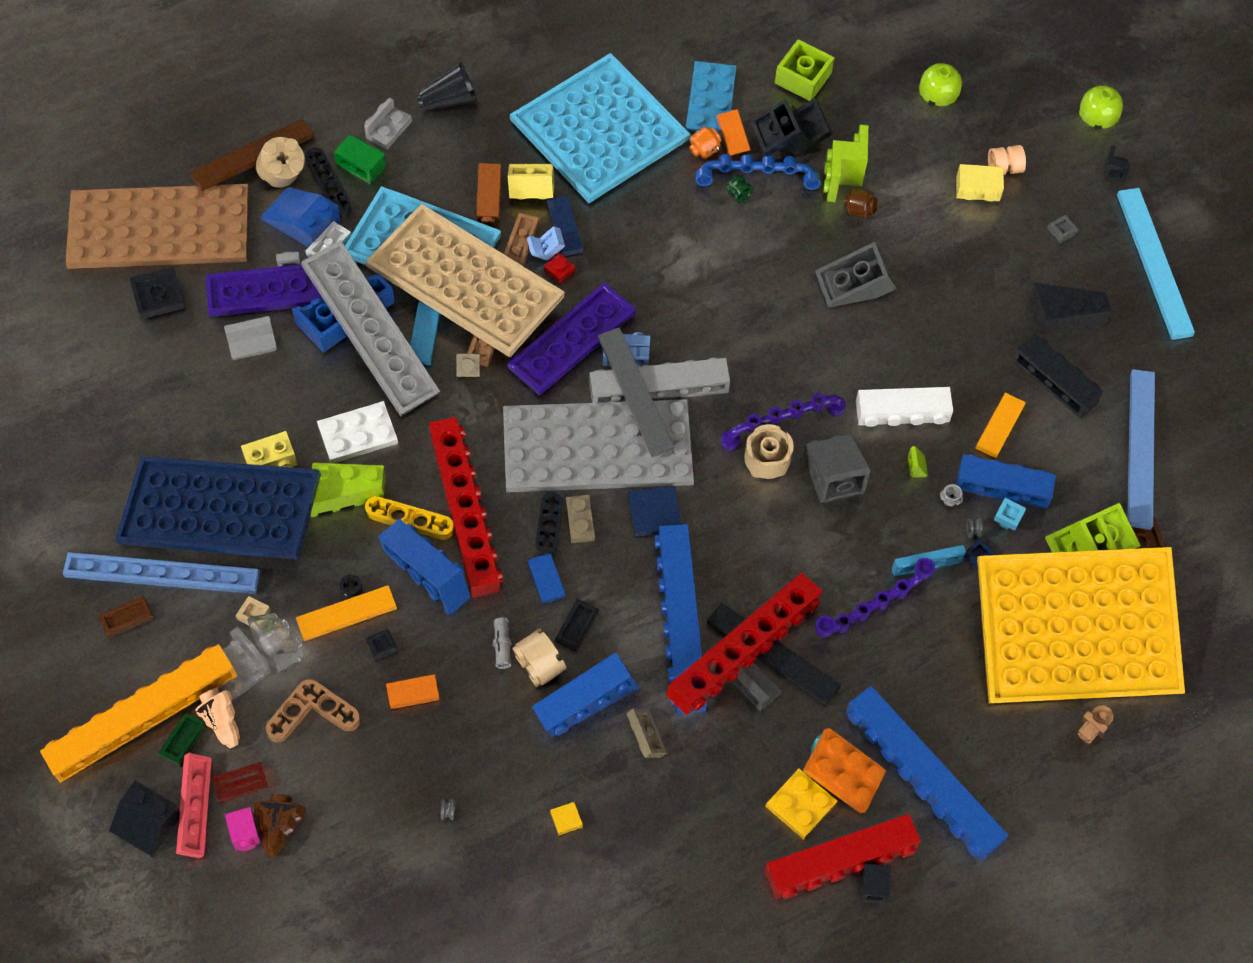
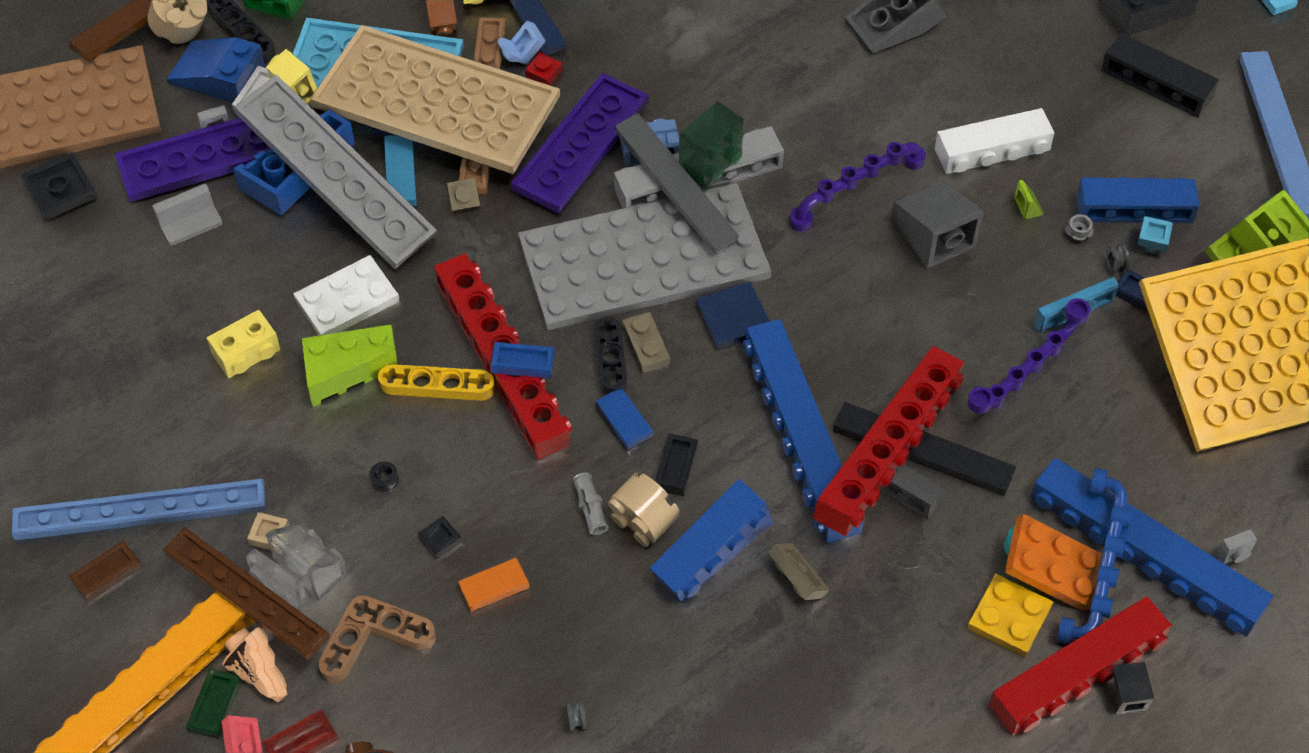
camera: 10 degrees left, 5 degrees down
dark blue plate [115,456,321,560] -> none
light orange tile [296,585,397,642] -> none
blue wedge [378,519,471,616] -> none
yellow tile [550,802,583,836] -> none
tan brick [744,424,793,479] -> none
light orange tile [975,393,1026,458] -> none
none -> reddish brown tile [163,527,330,661]
none -> light yellow brick [266,49,317,105]
none -> blue tile [490,342,555,378]
none -> clear green brick [679,101,744,188]
none -> blue bar [1057,467,1133,645]
none -> light grey plate [1216,529,1257,564]

